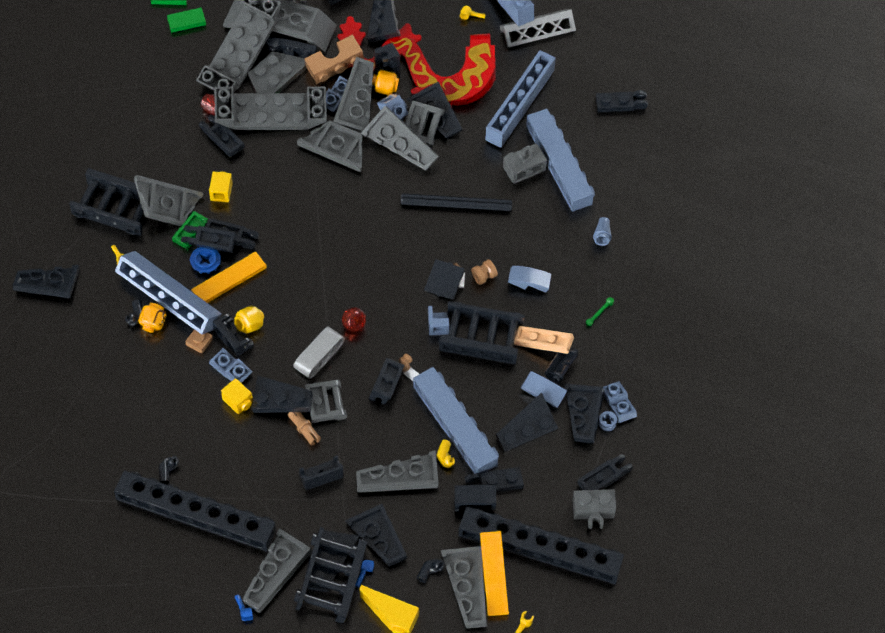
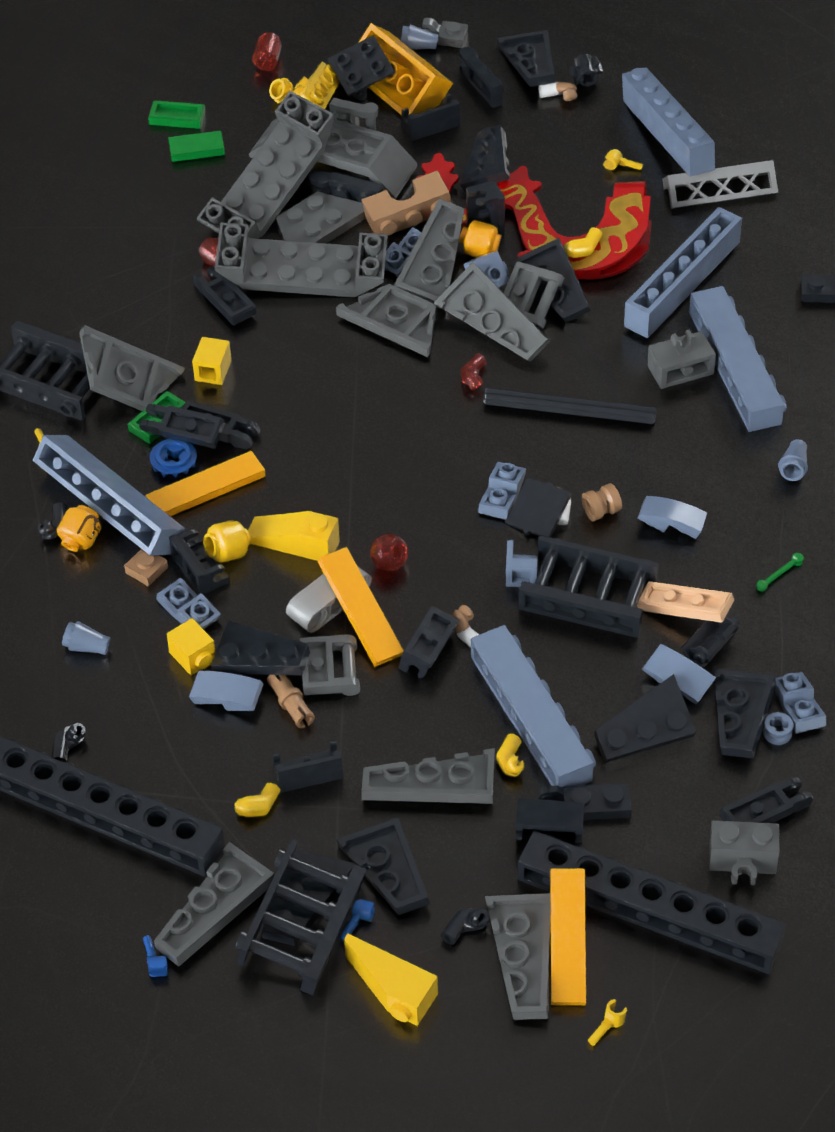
camera: 10 degrees right, 10 degrees down
none -> sand blue cone [62,621,111,655]
none -> sand blue slope [189,671,263,711]
none -> yellow arm [234,783,280,817]
none -> yellow slope [248,511,340,561]
none -> light orange tile [318,547,403,667]
none -> clear red arm [460,353,487,390]
none -> sand blue slope [478,462,526,520]
none -> yellow arm [564,227,603,258]

